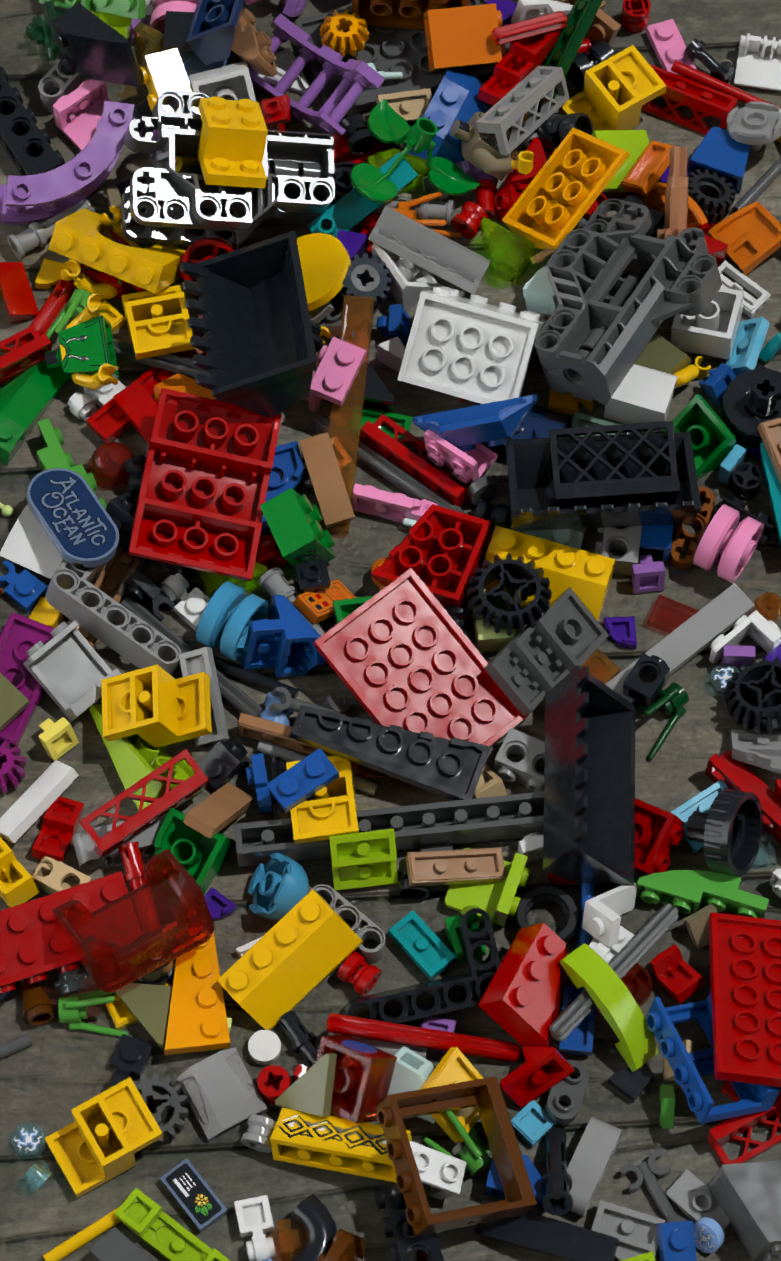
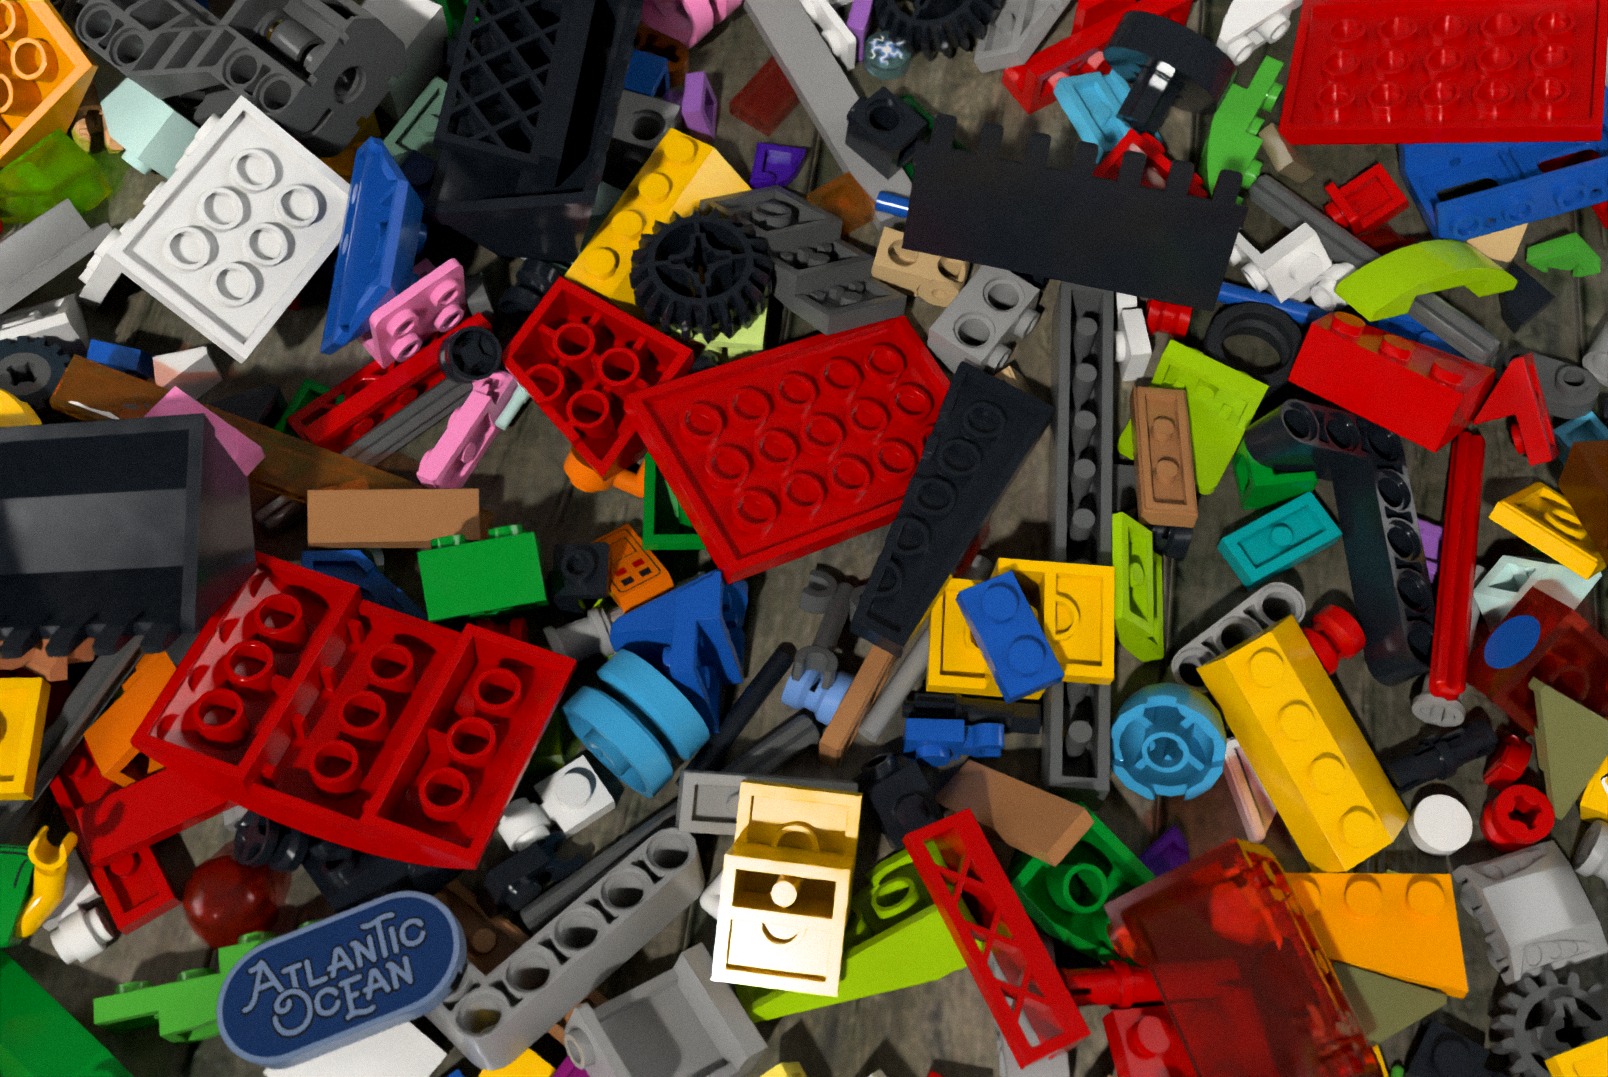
camera: 80 degrees left, 0 degrees up
none -> black wheel [437,326,502,384]

